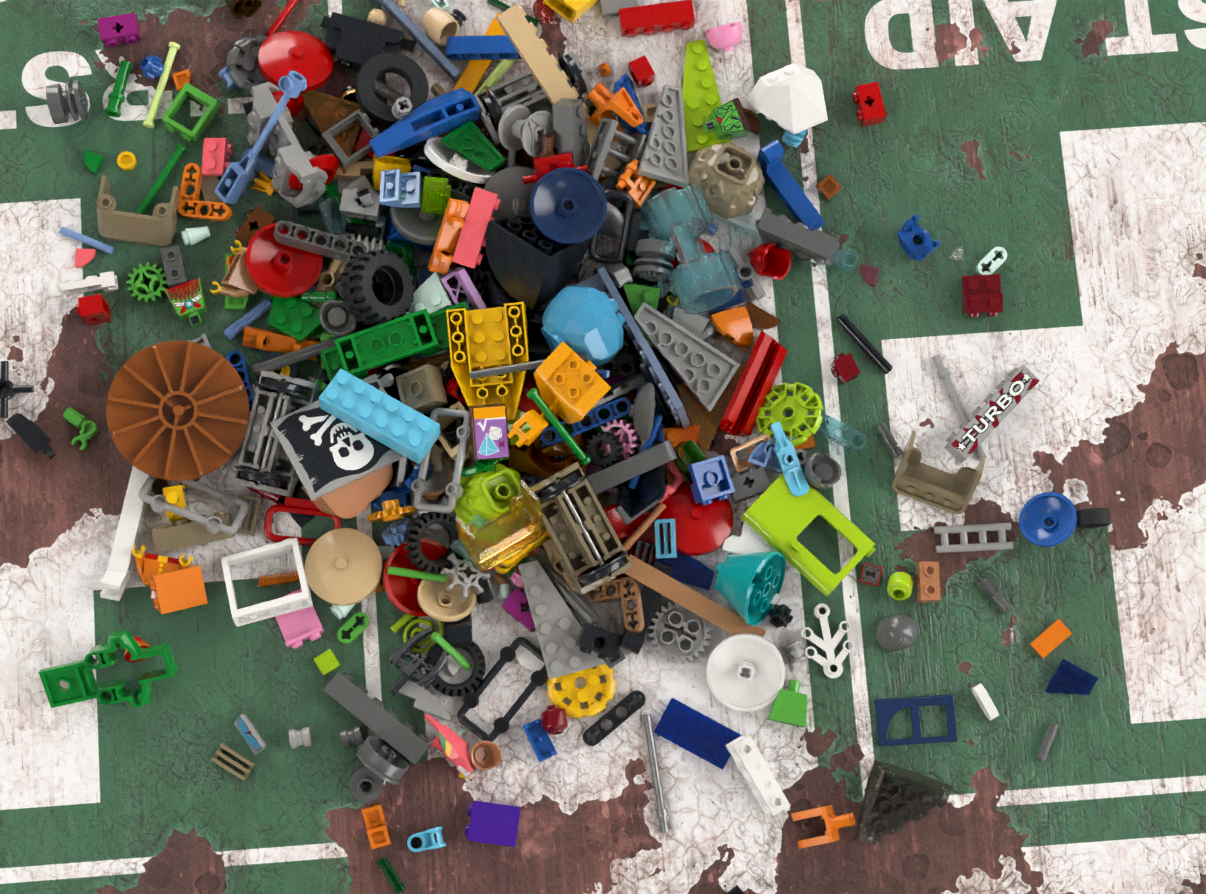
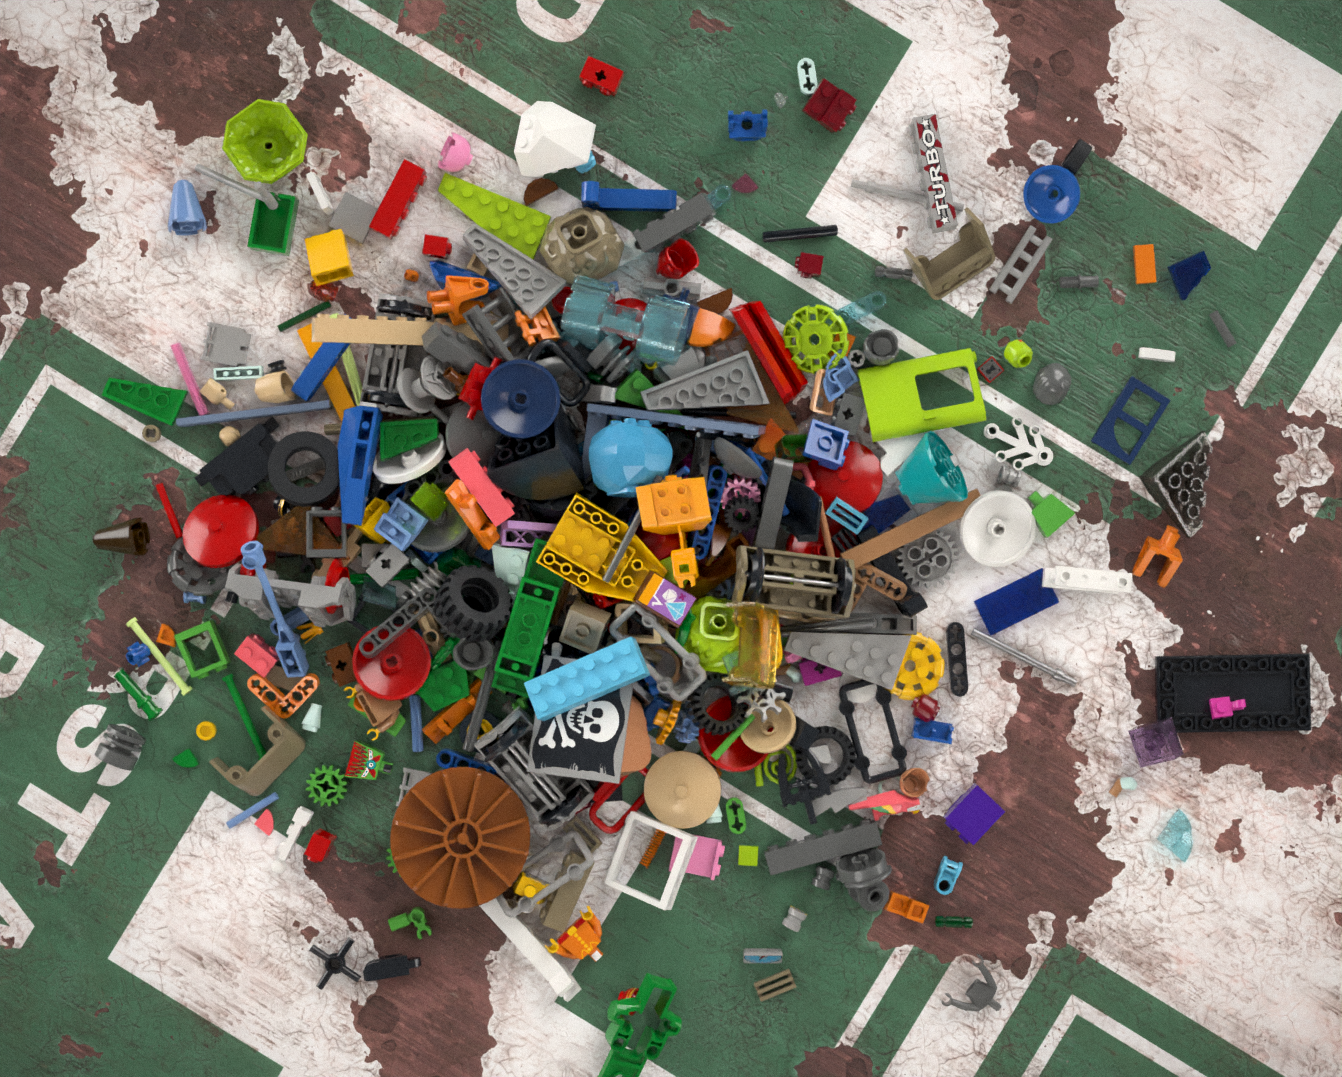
camera: 50 degrees left, 10 degrees up
magenta brick [98,13,141,47] -> none
orange panel [149,563,208,614] -> none
dark grey brick [160,245,189,288] -> none
black axle [345,222,382,238] -> none
piece [356,188,374,208] -> none
light grey bush [392,97,412,120] -> none
bright green bar [431,632,472,671] -> none
green bar [526,388,591,466] -> none
black brick [575,623,623,661] -> none
torso [703,98,751,140] -> none
black gear [768,604,793,628] -> none
medium azure piece [771,421,809,497] -> none
dark orange tile [815,174,842,201] -> none
nougat brick [916,562,940,603] -> none

